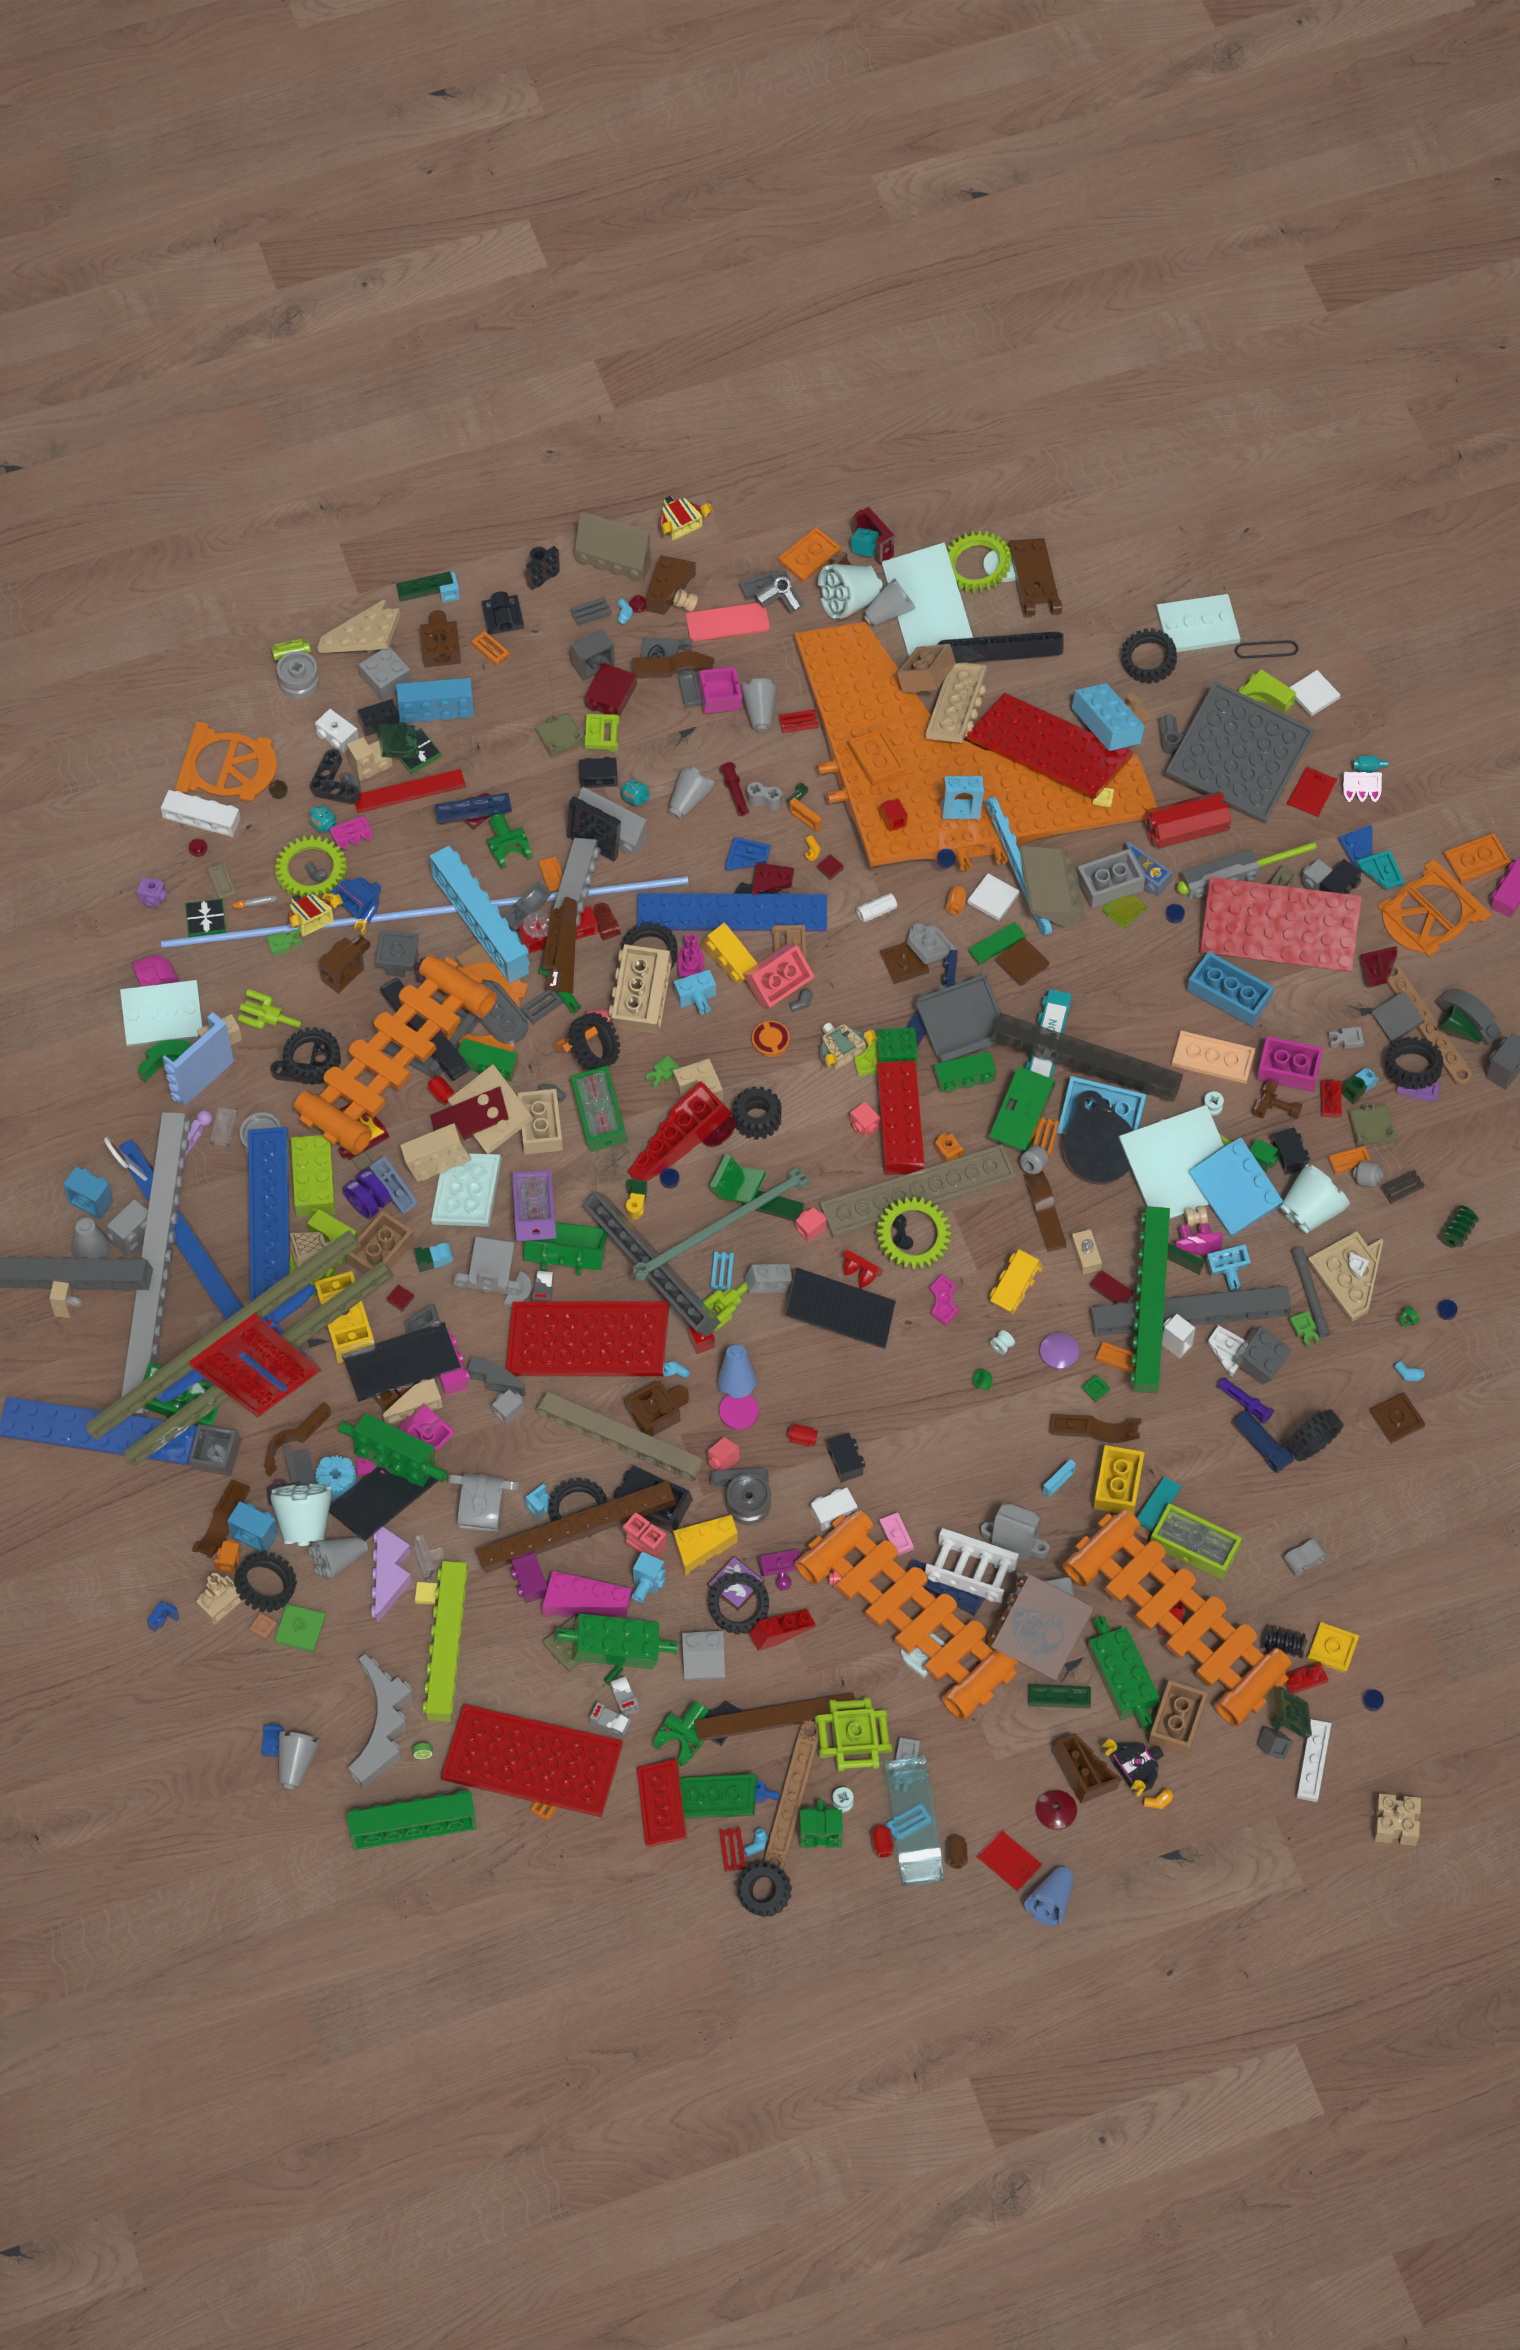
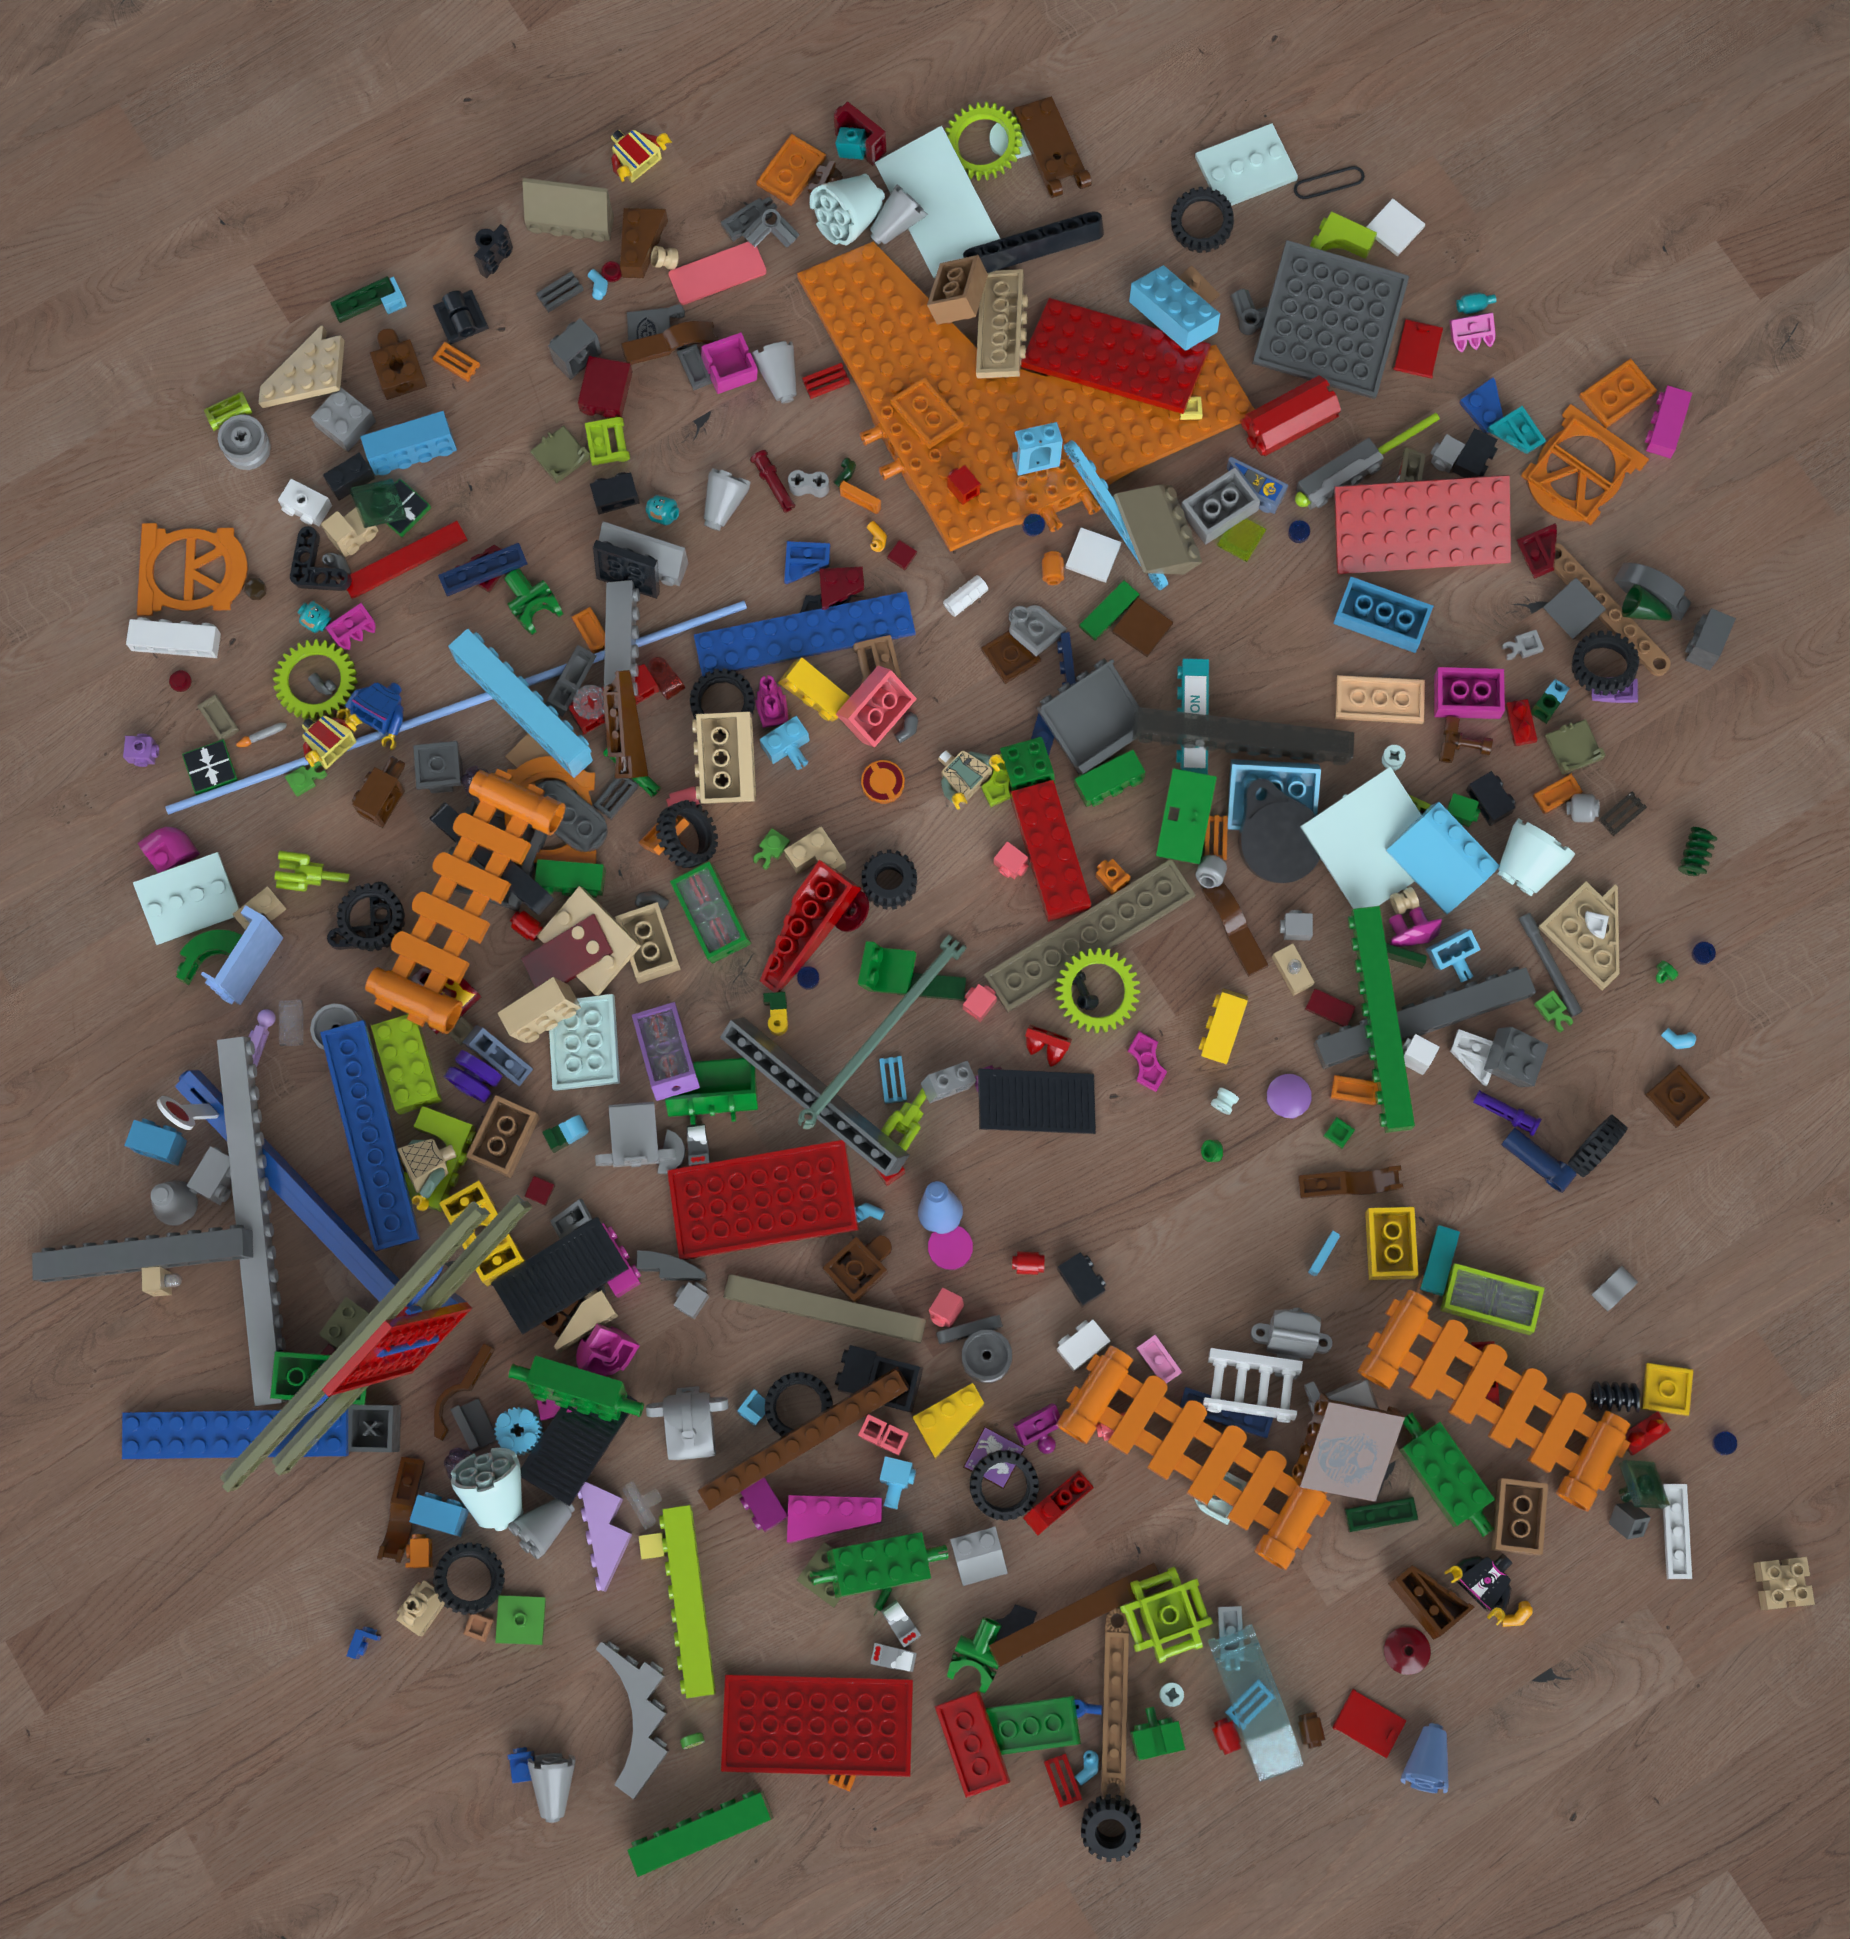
camera: 10 degrees left, 15 degrees up
none -> light grey brick [1280,910,1313,941]

